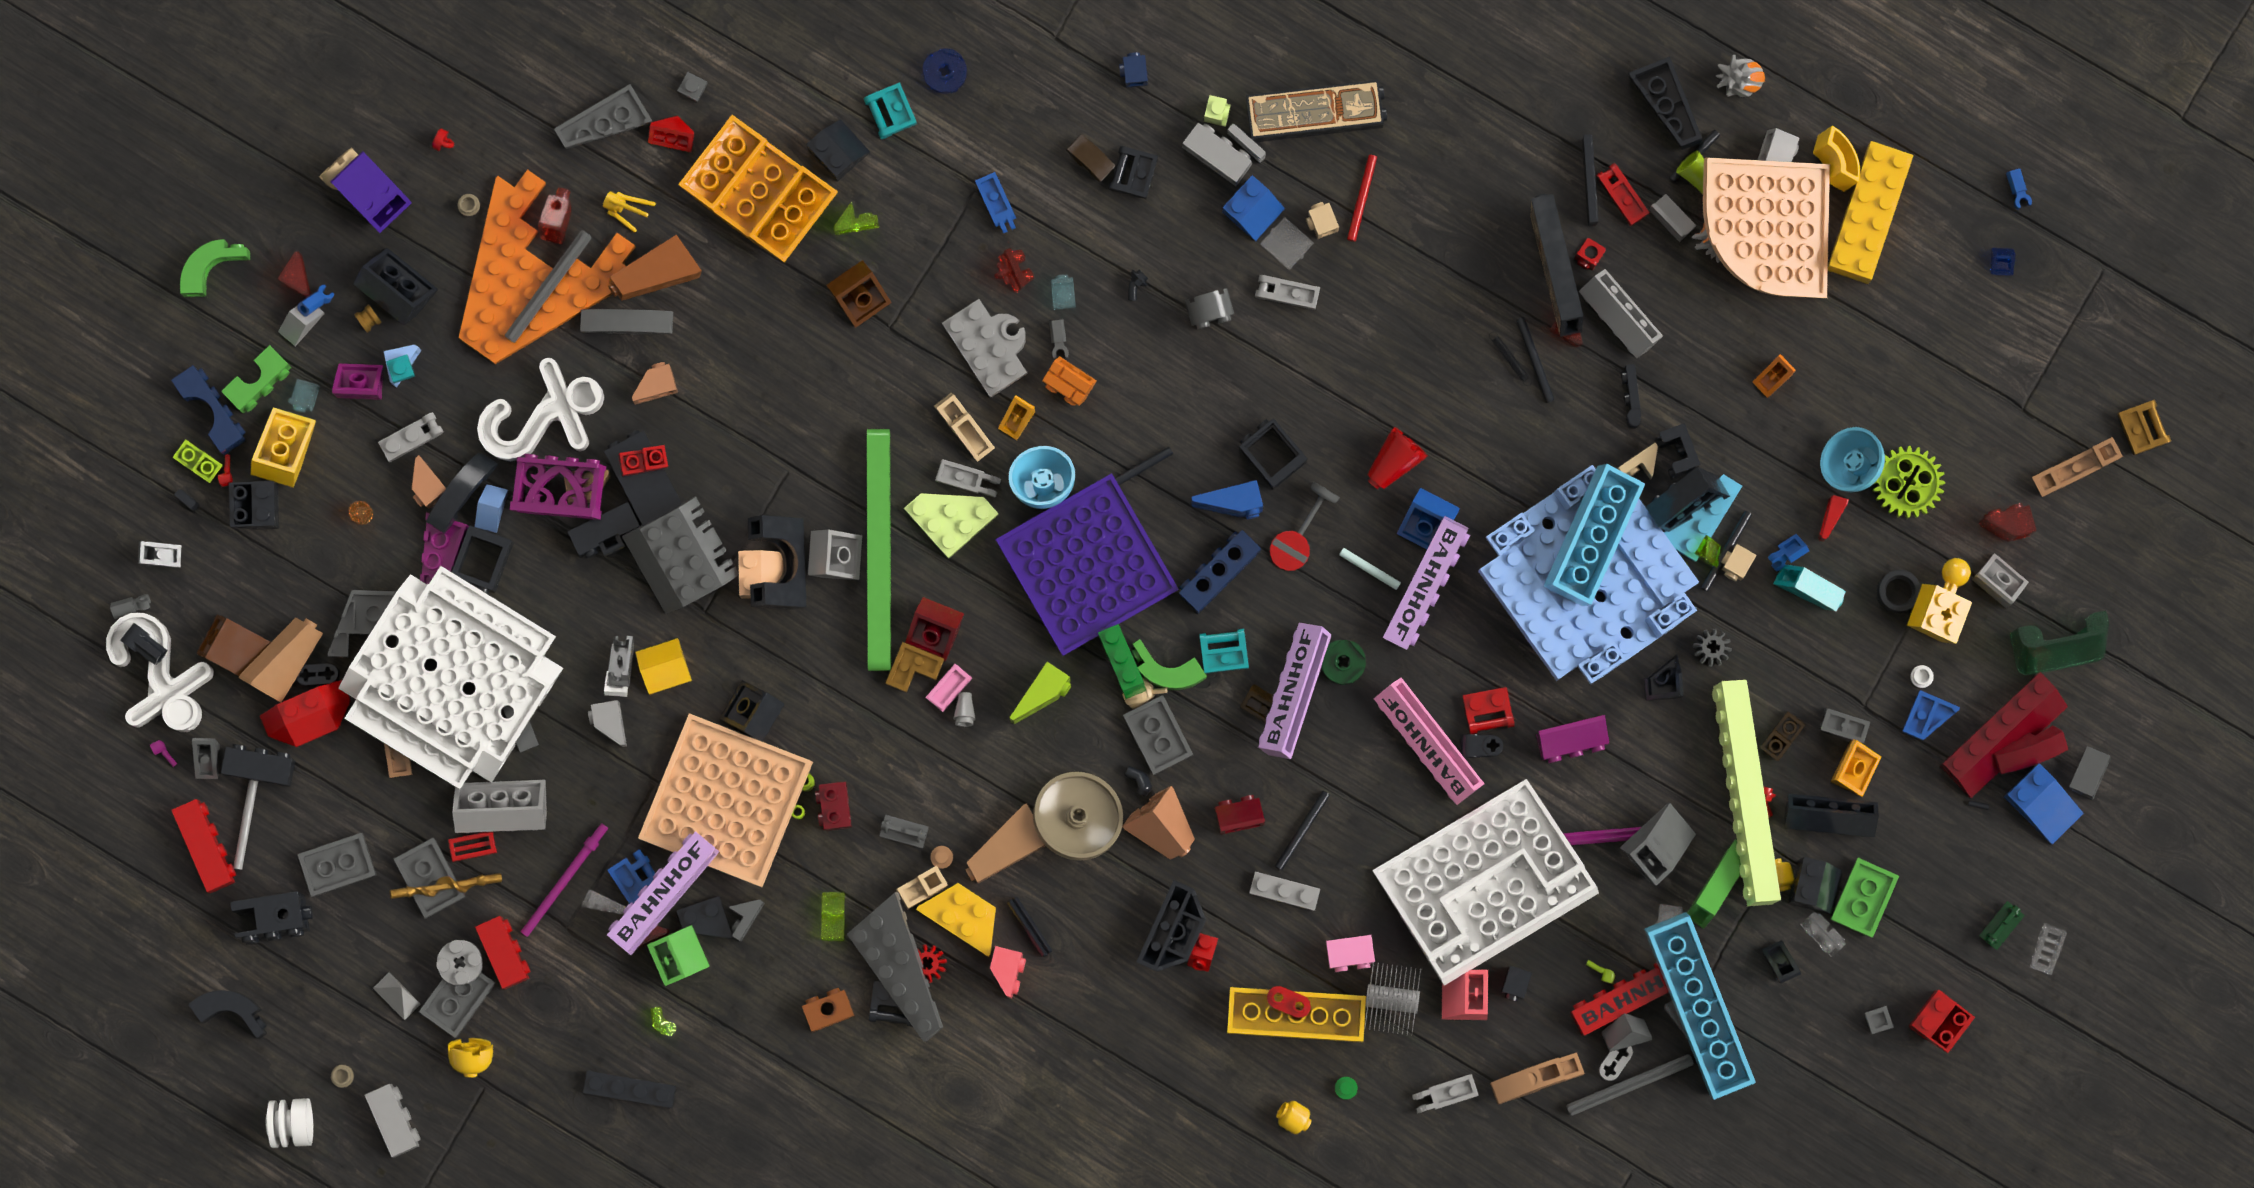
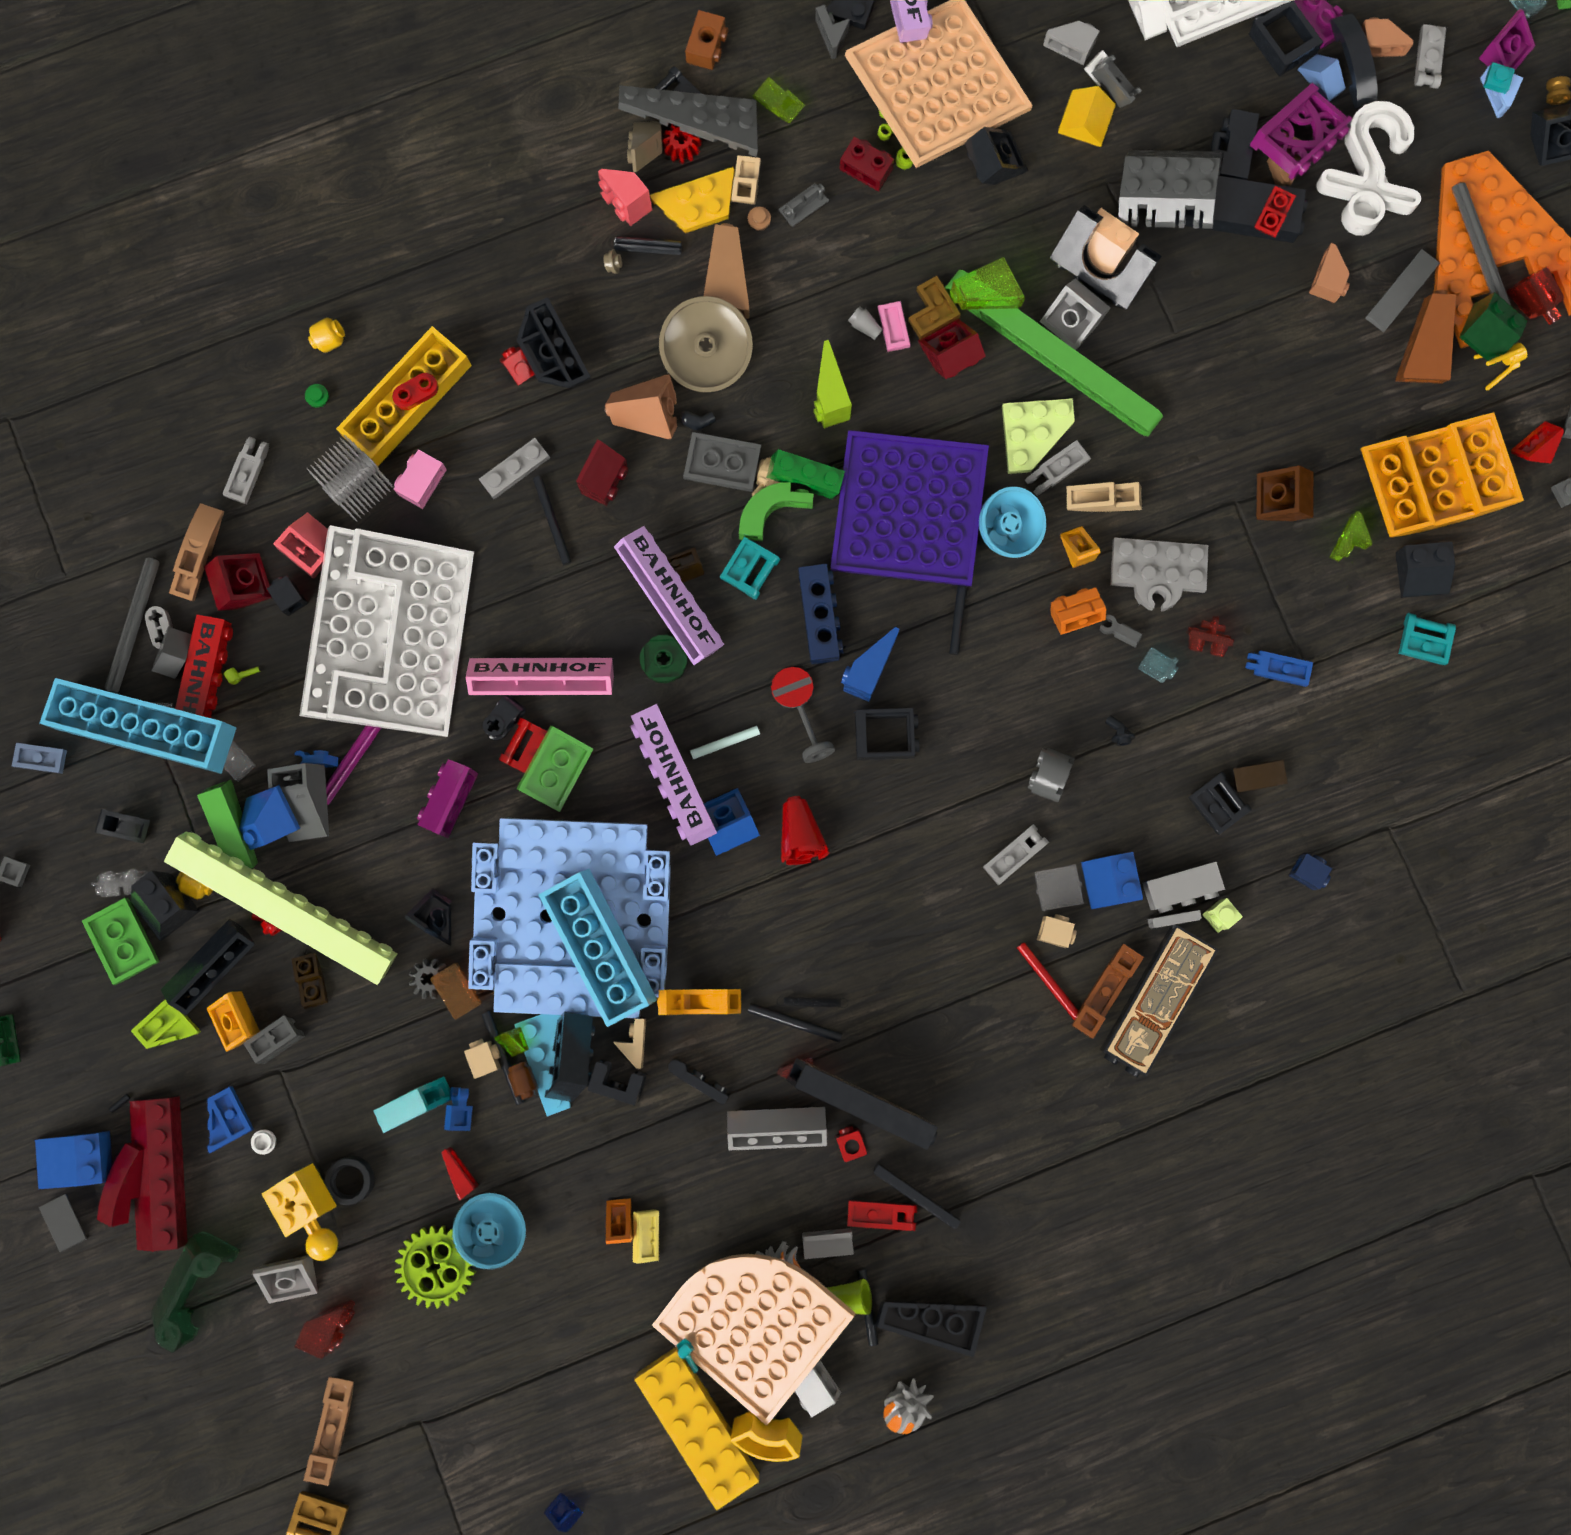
camera: 125 degrees right, 0 degrees up
clear blue plate [923,48,967,94] -> none
none -> sand blue plate [12,743,67,774]
none -> lime wing [131,999,201,1049]
none -> dark red slope [204,553,272,611]
none -> blue slope [239,785,301,850]
none -> blue plate [295,750,338,768]
none -> clear orange panel [431,962,482,1019]
none -> reddish brown brick [508,1061,538,1100]
none -> bright green plate [517,726,593,812]
none -> dark tan plate [604,250,622,274]
none -> dark tan slope [627,121,663,172]
none -> light yellow plate [633,1209,659,1264]
none -> light orange arch [657,989,741,1015]
none -> teal hand [677,1338,698,1373]
none -> clear neon green slope [950,257,1025,310]
none -> dark orange slope [1072,944,1144,1039]
none -> dark green slope [1459,292,1528,366]

